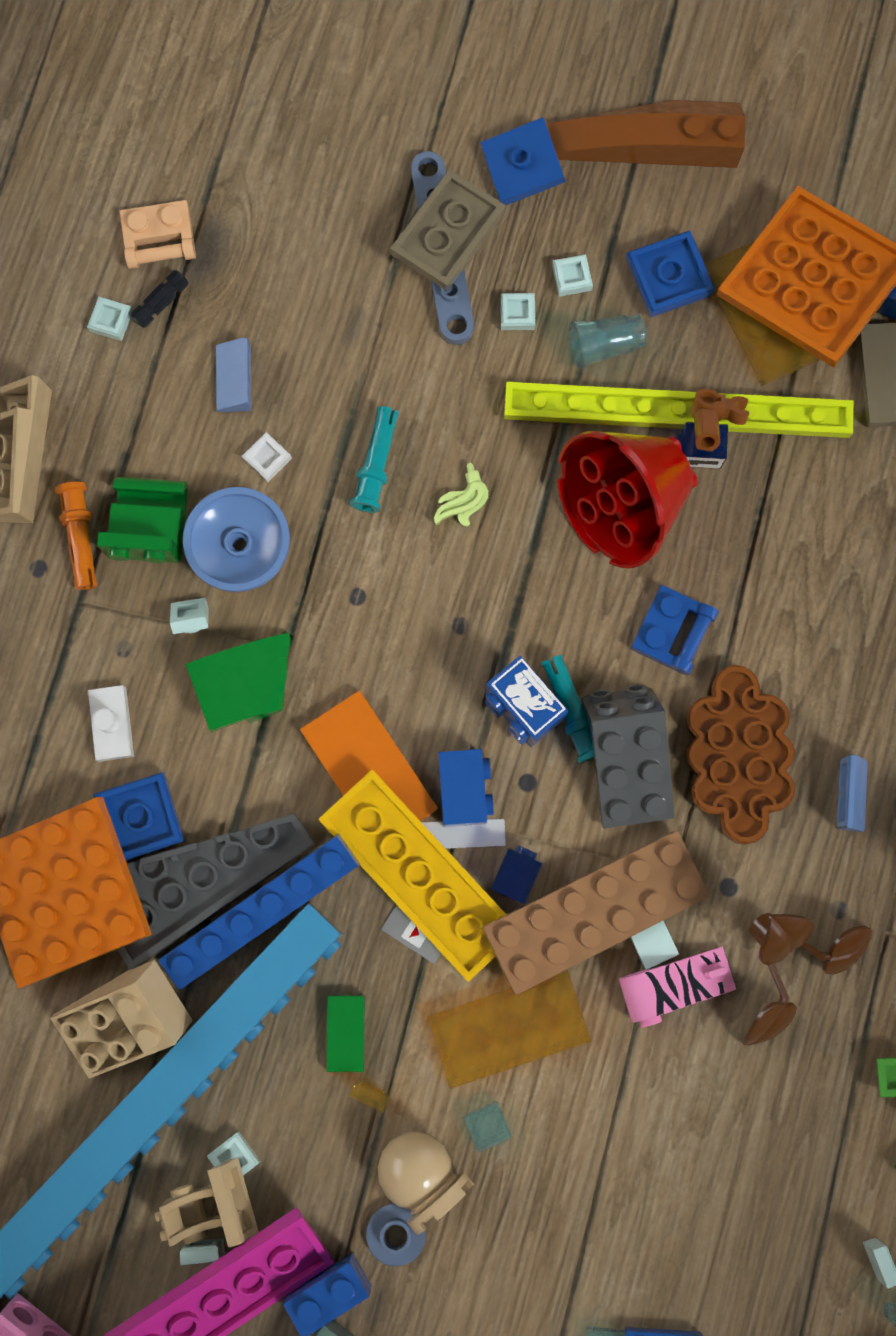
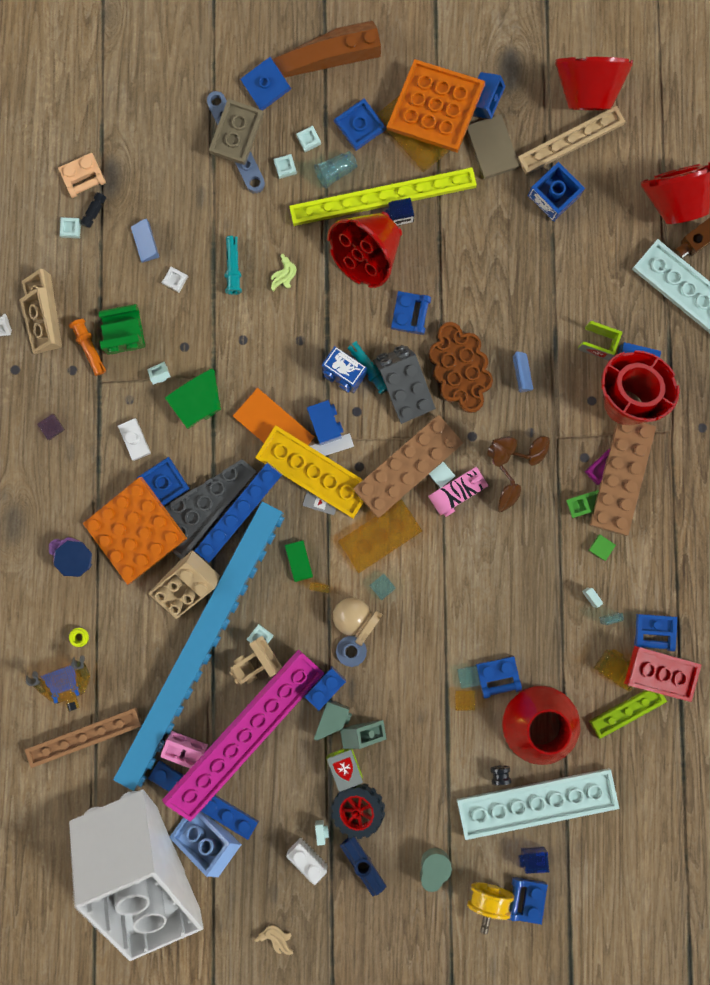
camera: 15 degrees left, 5 degrees up
light aqua tile [180,1238,225,1265] -> none
medium blue dish [183,487,290,592] -> none
clear blue brick [490,845,542,904] -> none
dark orange bar [690,389,749,451] -> none

